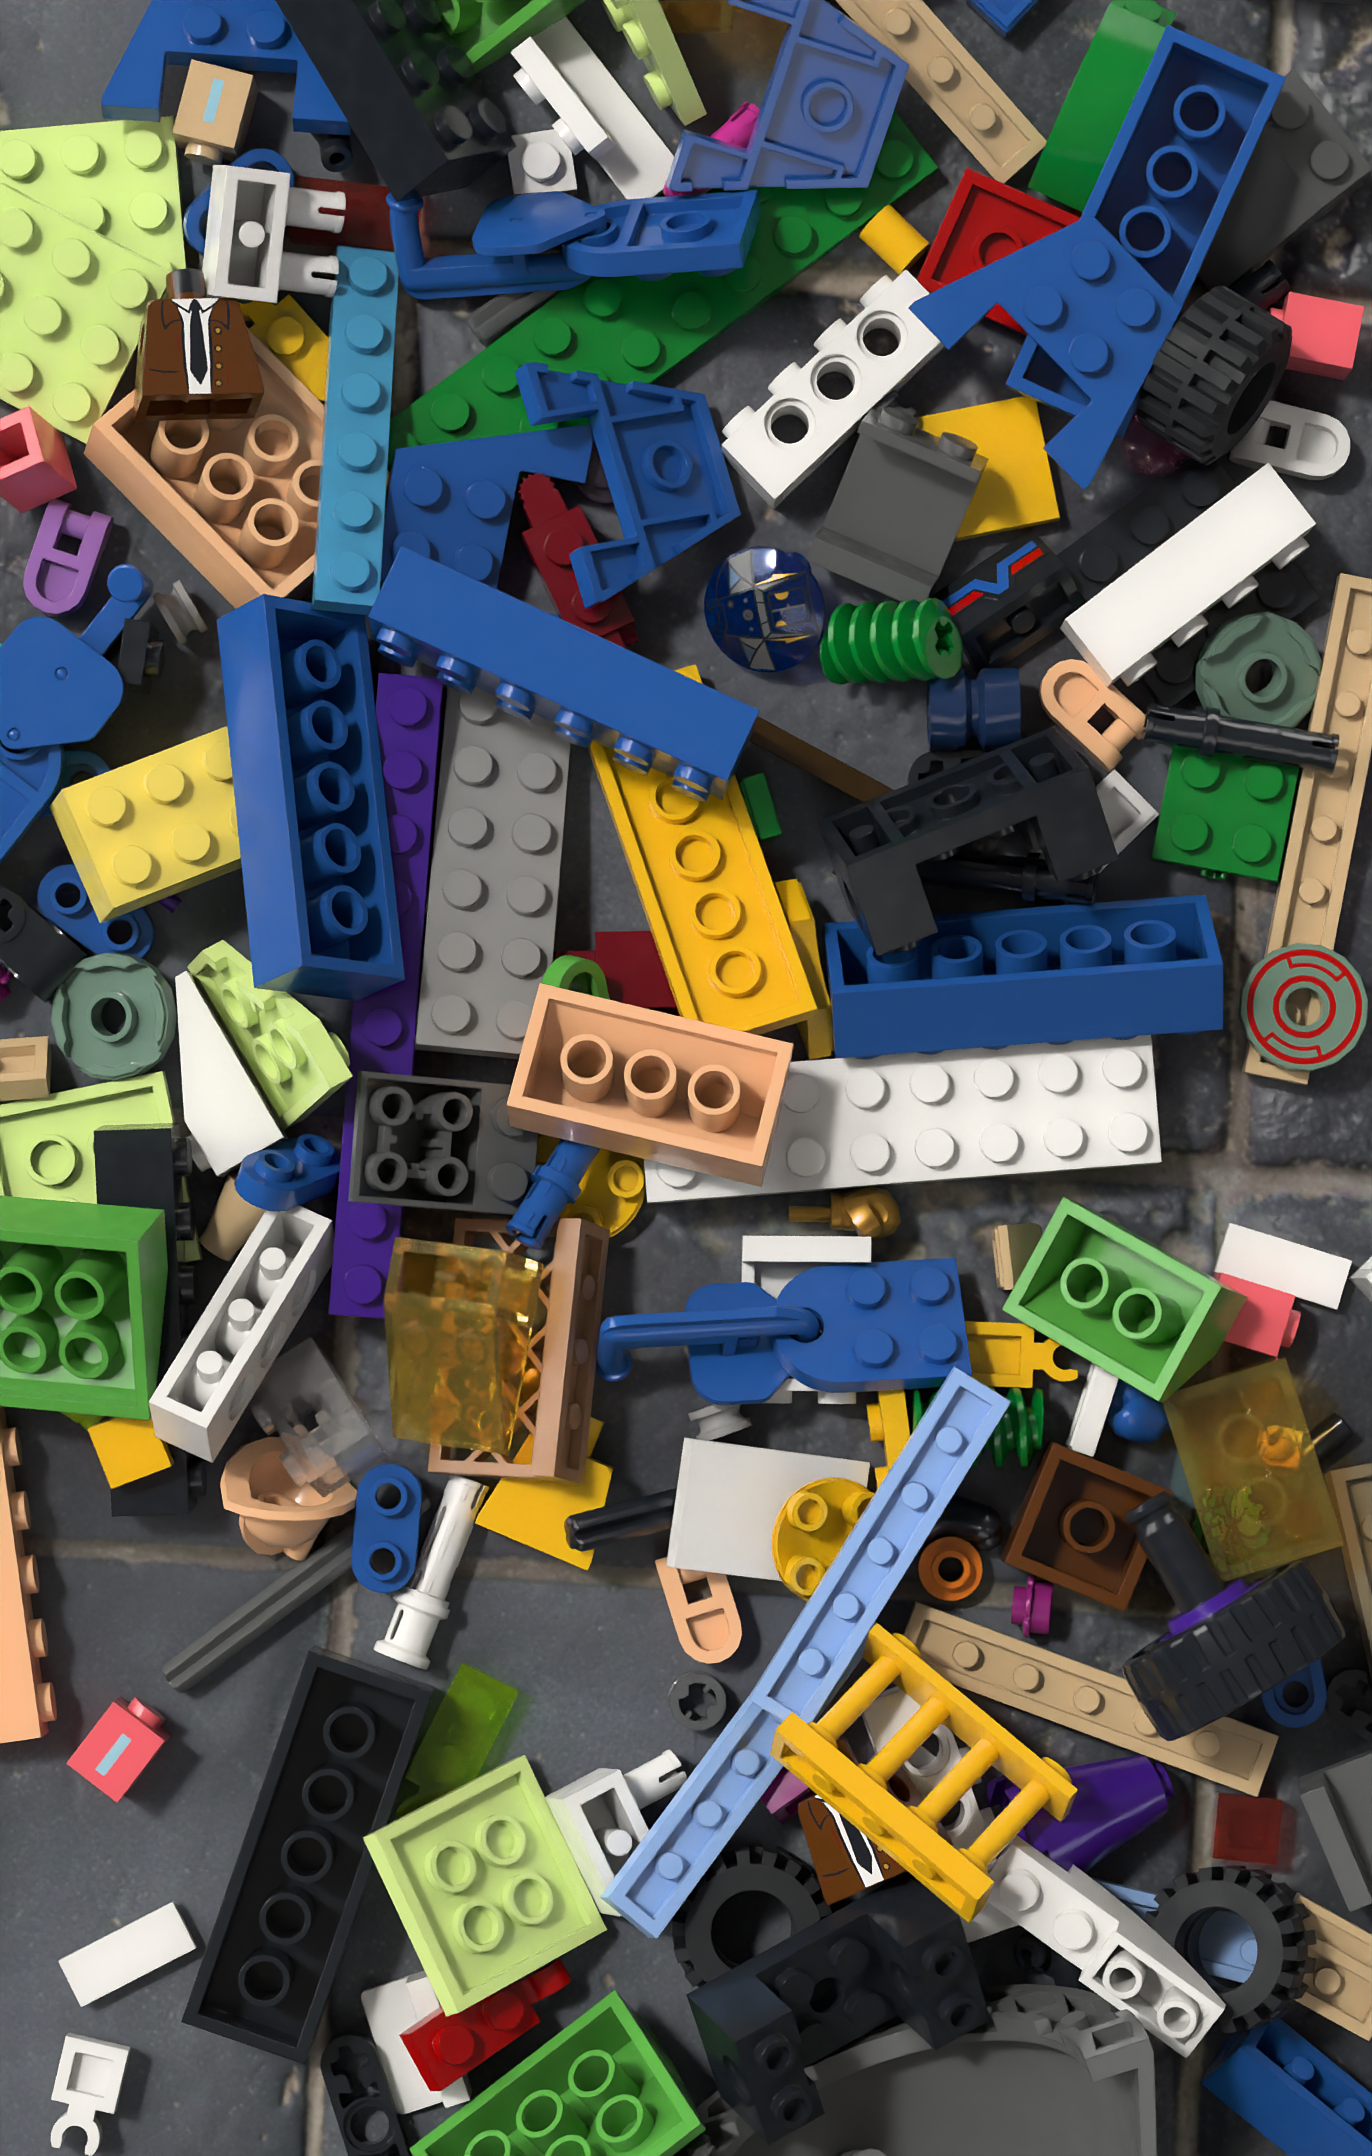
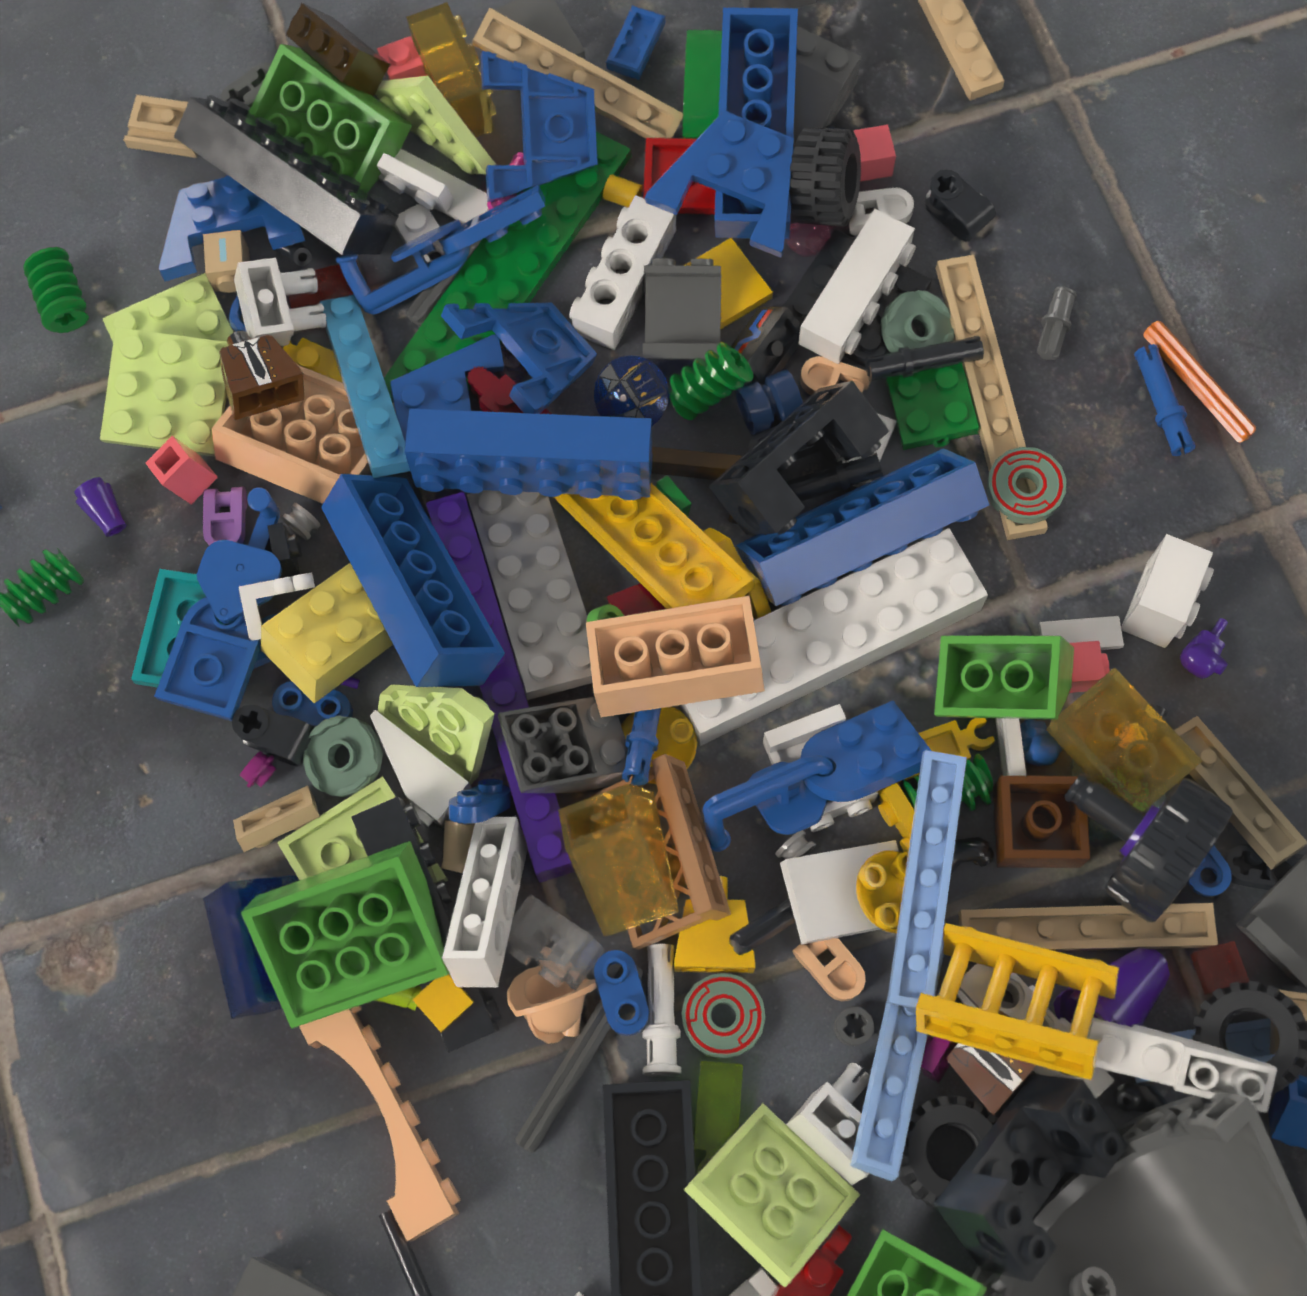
camera: 15 degrees left, 15 degrees down
coral brick [66,1696,171,1803] -> none
pearl gold piece [789,1186,901,1239] -> none
orange plate [918,1536,983,1601] -> none
tan slope [991,1223,1041,1290] -> none
magenta plate [1011,1574,1054,1638] -> none
none -> white piece [238,572,315,641]
none -> sand green tile [681,973,766,1060]

